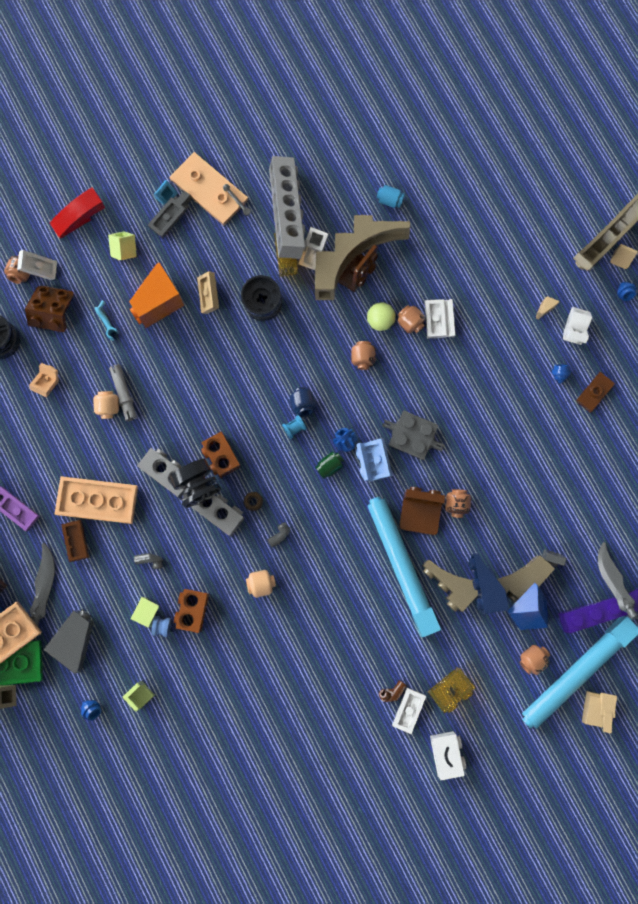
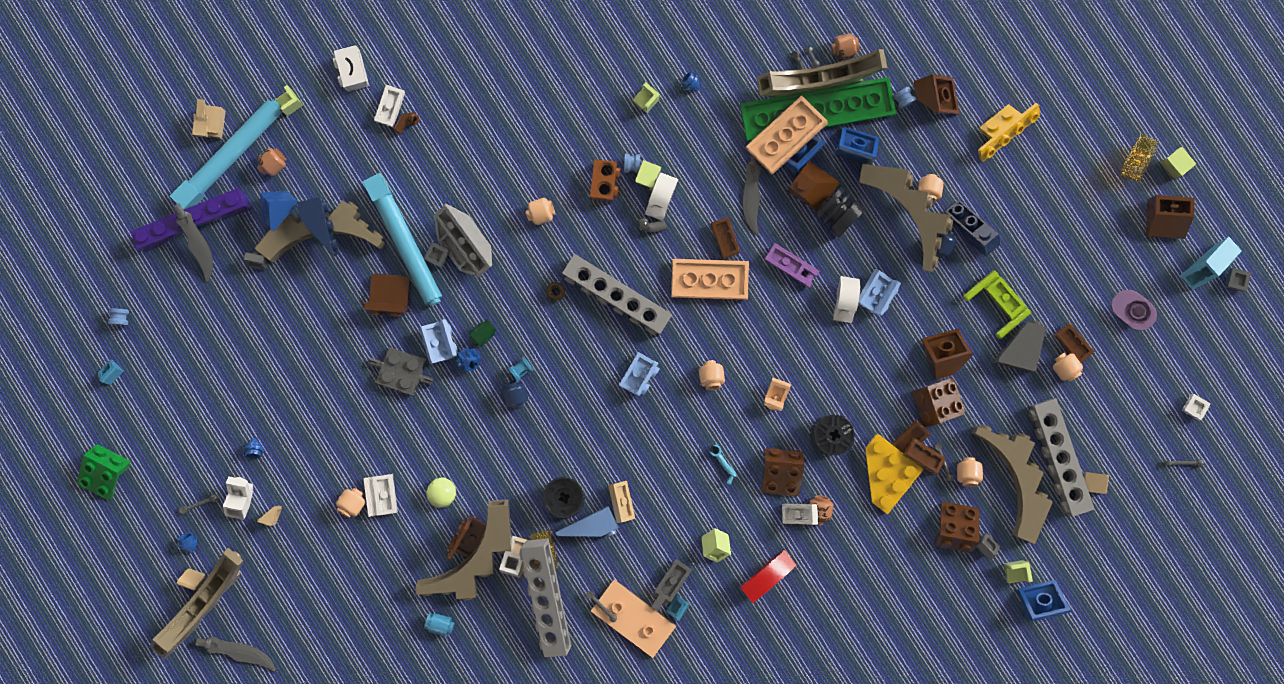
camera: 175 degrees right, 5 degrees up
dark grey slope [44,609,94,674] -> none
light grey pin [109,364,138,421] -> none
orange slope [129,262,184,328] -> none
black wheel [168,458,221,508] -> none
dark orange brick [201,431,241,478] -> none
dark grey arm [267,522,291,548] -> none
nougat head [351,341,376,370] -> none
nougat head [398,305,425,333] -> none
clear yellow brick [427,667,475,713] -> none
nougat head [445,489,471,518] -> none
reddish brown plate [575,372,615,413] -> none
none -> dark grey hinge [179,494,218,514]
none -> dark grey sword [195,636,276,672]
none -> yellowish green panel [275,85,303,116]
none -> light nougat head [336,488,365,518]
none -> dark grey plate [424,242,451,268]
none -> light grey wedge [433,204,492,277]
none -> medium blue slope [556,506,619,538]
none -> light blue bracket [619,352,660,397]
none -> white brick [645,173,678,221]

